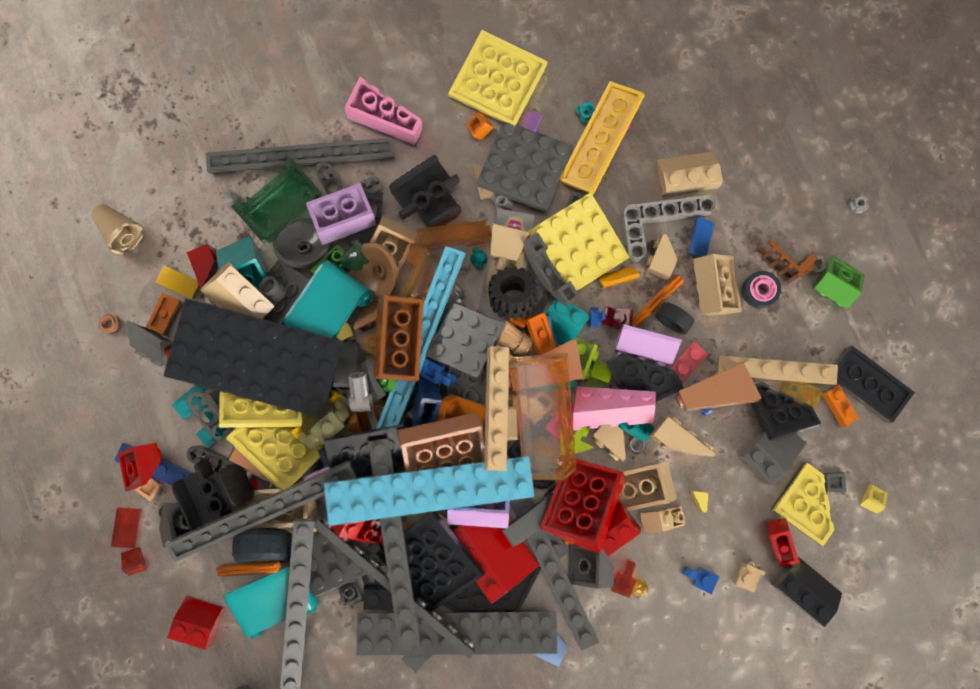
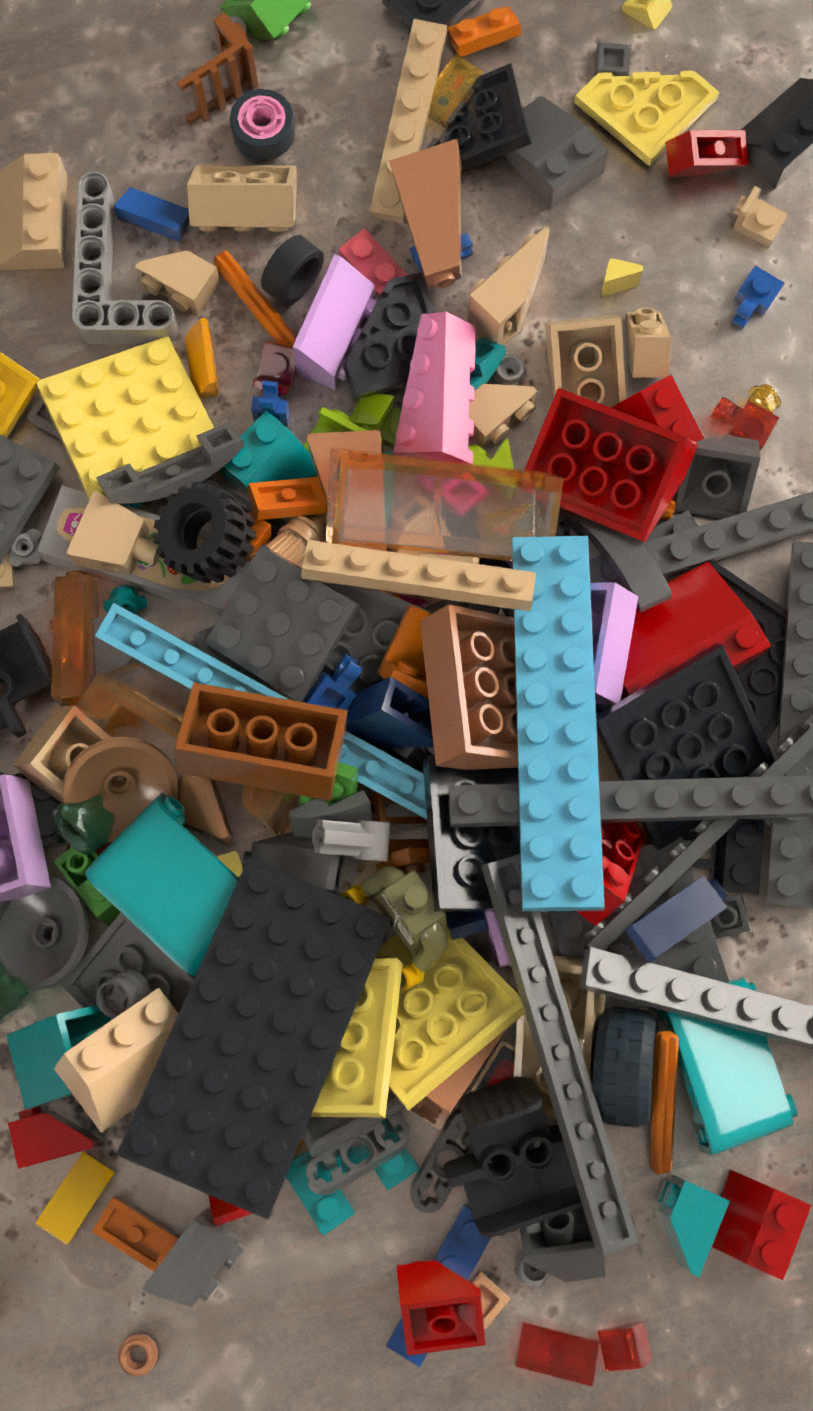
camera: 85 degrees left, 5 degrees down
none -> dark blue slope [626,876,729,963]
none -> teal slope [656,1175,730,1277]

